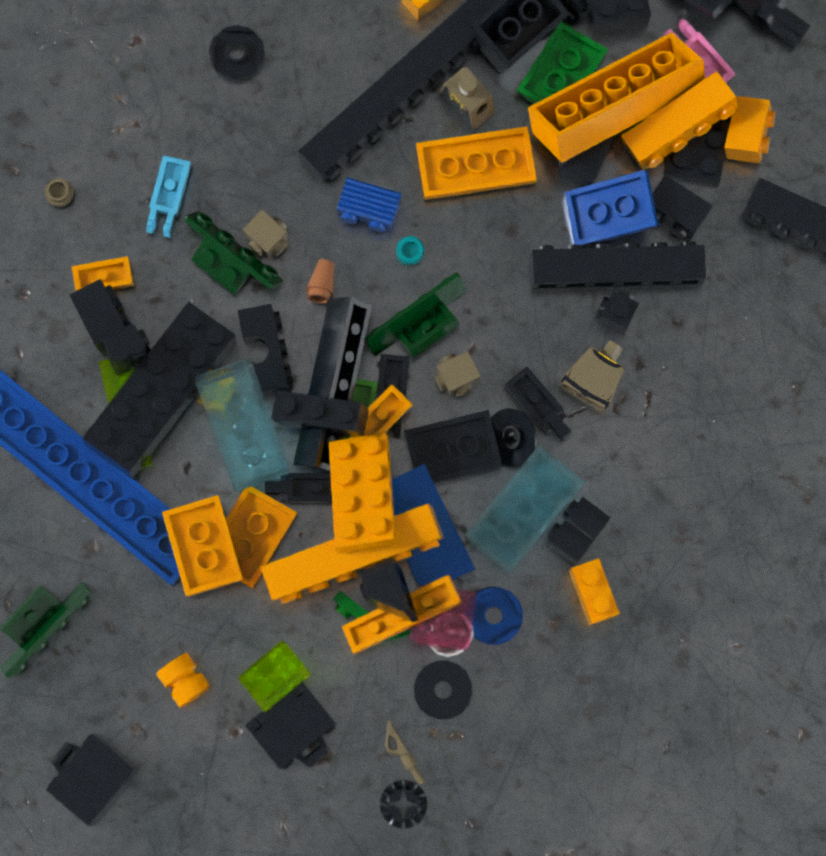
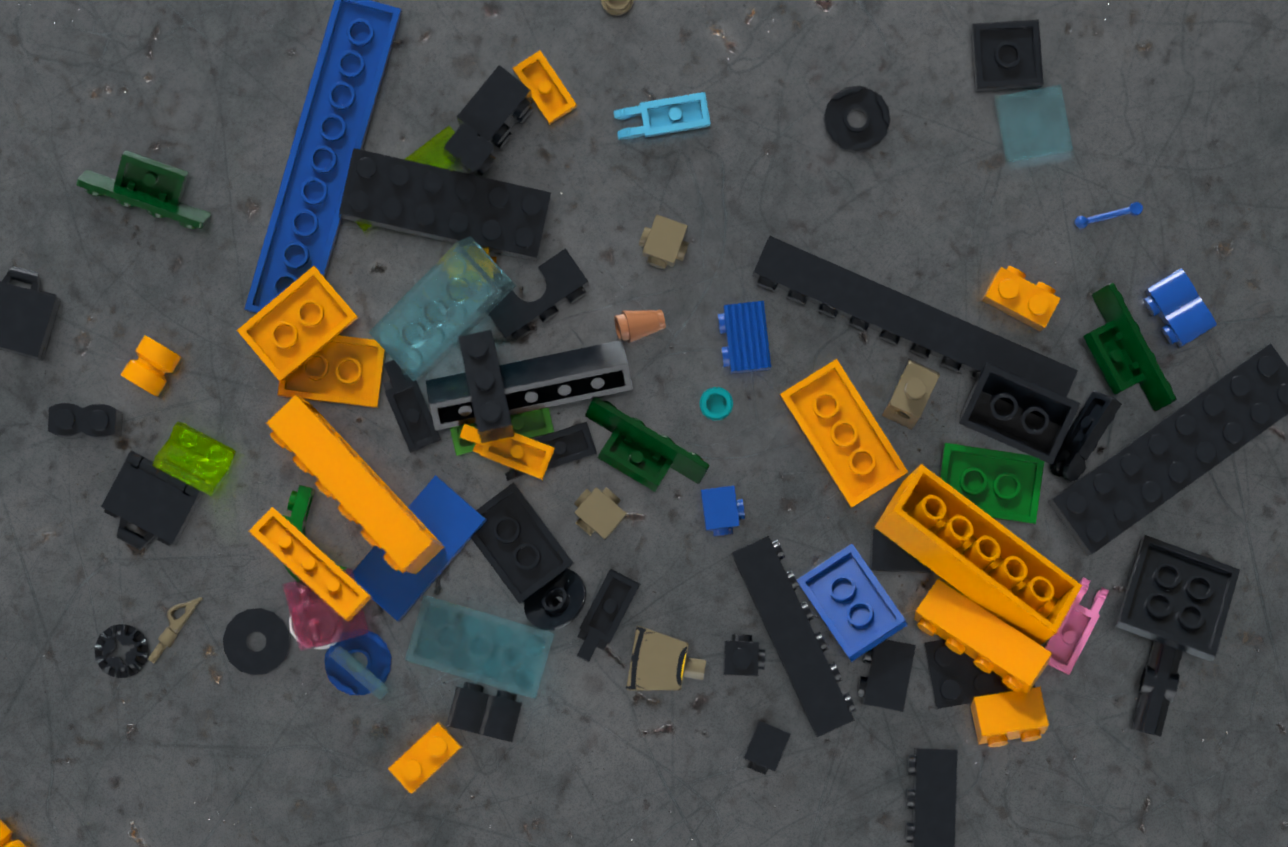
camera: 65 degrees right, 5 degrees up
dark green bracket [184,212,284,294] -> none
light orange plate [329,432,397,553] -> none
black slope [360,558,418,623] -> none
none -> black brick [48,403,123,440]
none -> clear light blue tile [329,646,391,700]
none -> blue brick [700,486,745,537]
none -> black brick [743,720,791,775]

